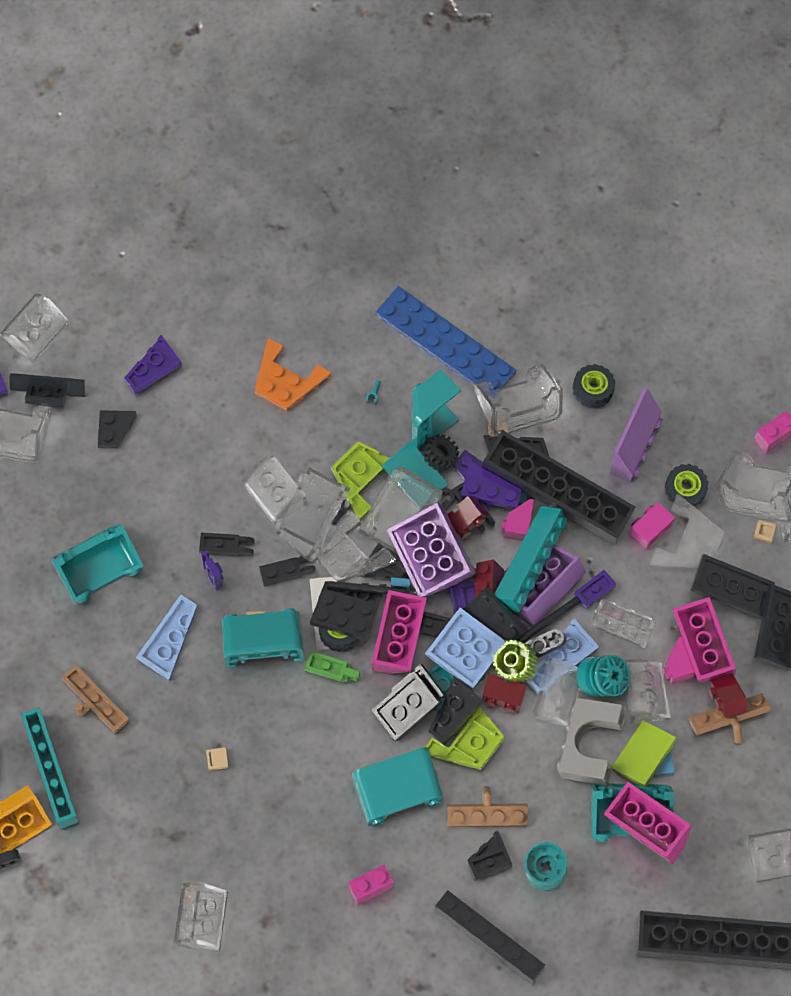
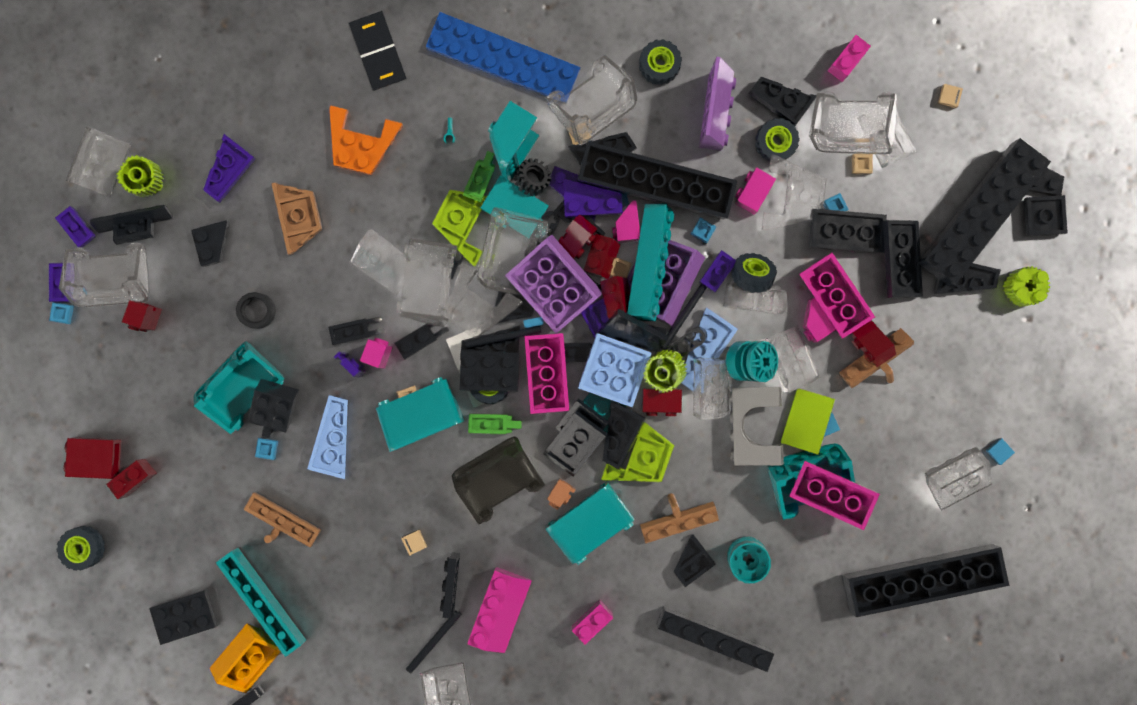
camera: 10 degrees left, 20 degrees up
none -> lime brick [116,155,164,198]
none -> dark red brick [122,300,162,332]
none -> black tyre [236,292,276,329]
none -> black hinge [248,379,299,438]
none -> dark azure tile [255,438,278,460]
none -> medium nougat wing [271,183,323,255]
none -> black sticker [349,11,407,91]
none -> dark pink brick [360,337,393,369]
none -> black bar [406,610,462,674]
none -> black plate [440,552,460,618]
none -> clear smoke windscreen [452,437,545,525]
none -> bright green hinge [463,151,495,202]
none -> dark pink slope [467,567,532,653]
none -> nougat brick [547,478,576,510]
none -> dark red brick [583,234,621,279]
none -> tan tile [610,258,632,278]
none -> dark azure tile [690,217,716,244]
none -> black wheel [732,253,777,293]
none -> black wing [748,77,817,126]
none -> dark azure tile [822,193,849,211]

